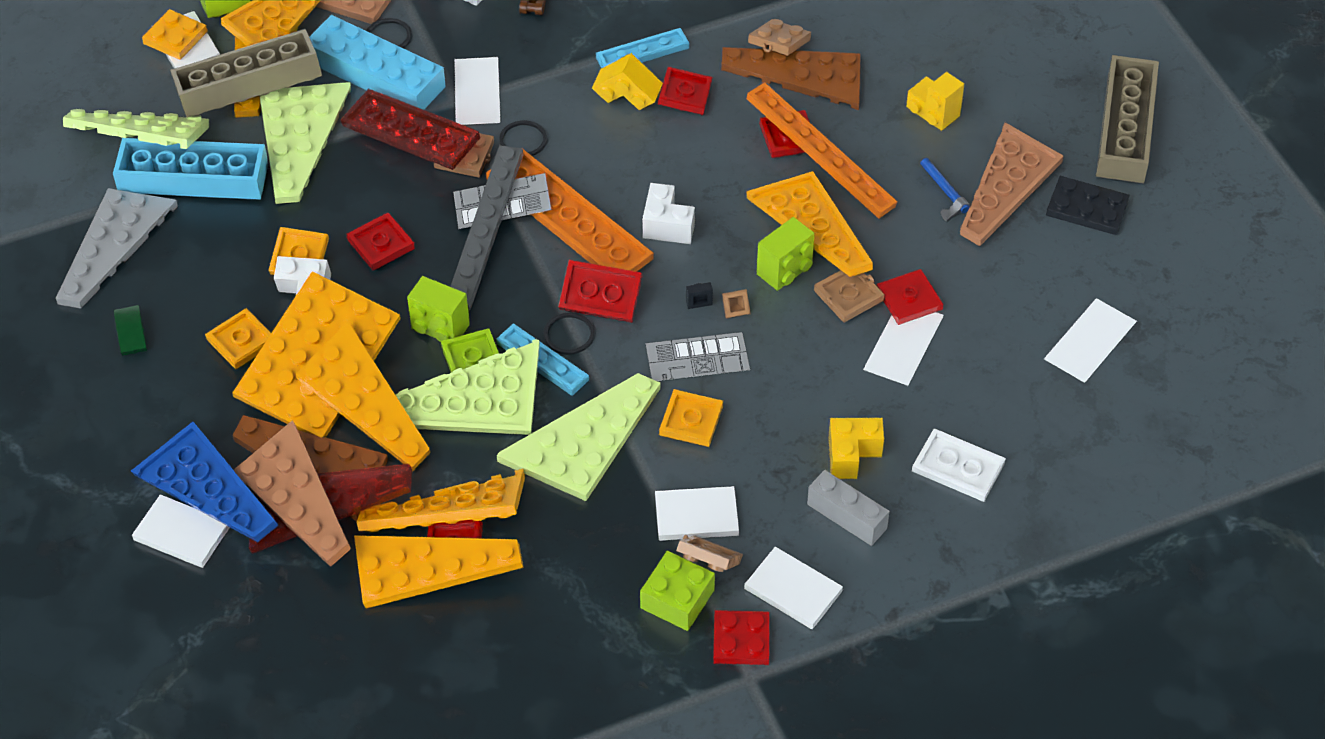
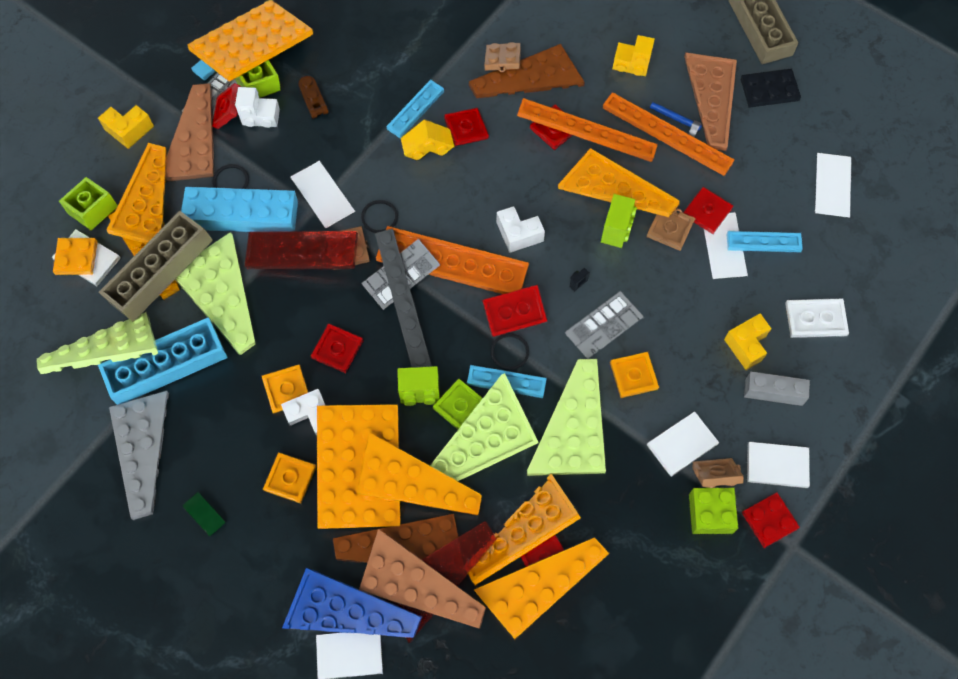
camera: 30 degrees left, 15 degrees up
medium nougat slope [722,289,750,318] -> none
none -> orange plate [603,92,734,176]
none -> medium azure tile [726,231,803,252]

